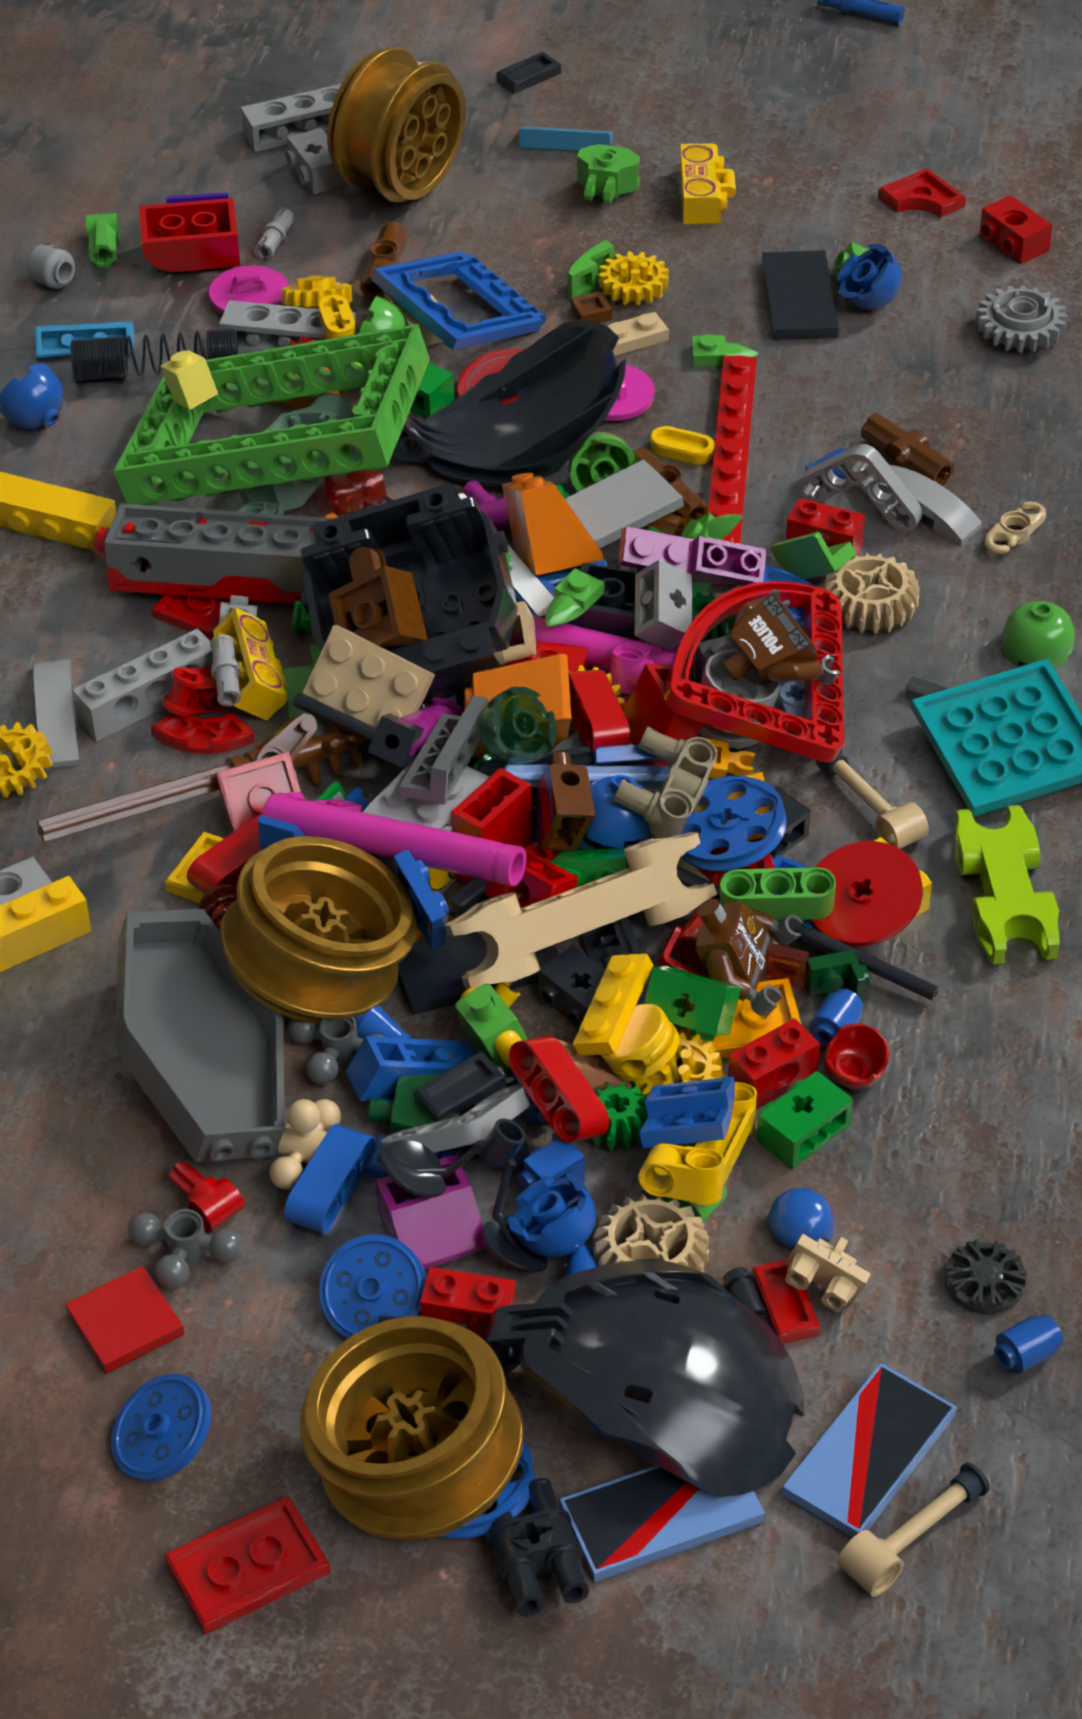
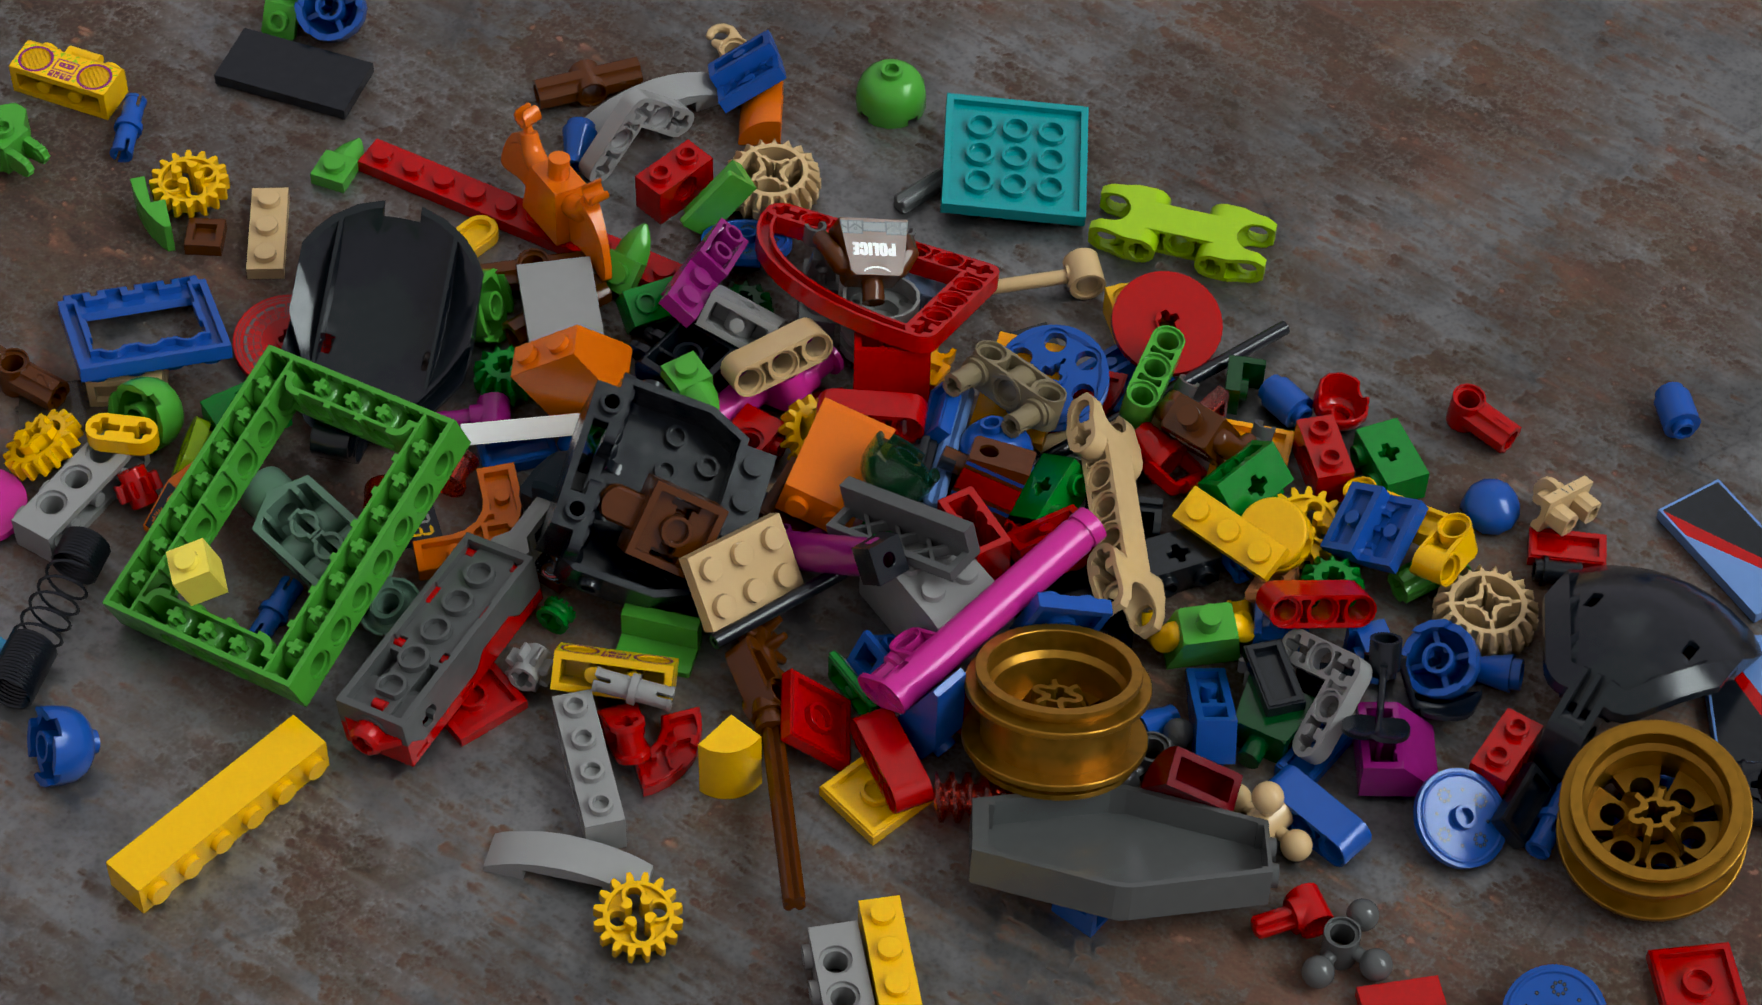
camera: 70 degrees left, 5 degrees up
pearl dark grey wheel [945,1239,1027,1313] -> none
none -> blue pin [109,93,147,163]
none -> orange torso [501,102,612,281]
none -> yellow brick [698,714,762,799]
none -> blue slope [708,30,787,113]
none -> tan beam [720,317,833,397]
none -> orange brick [738,81,784,146]
none -> dark red brick [1140,746,1243,811]
none -> red piece [1446,383,1522,453]

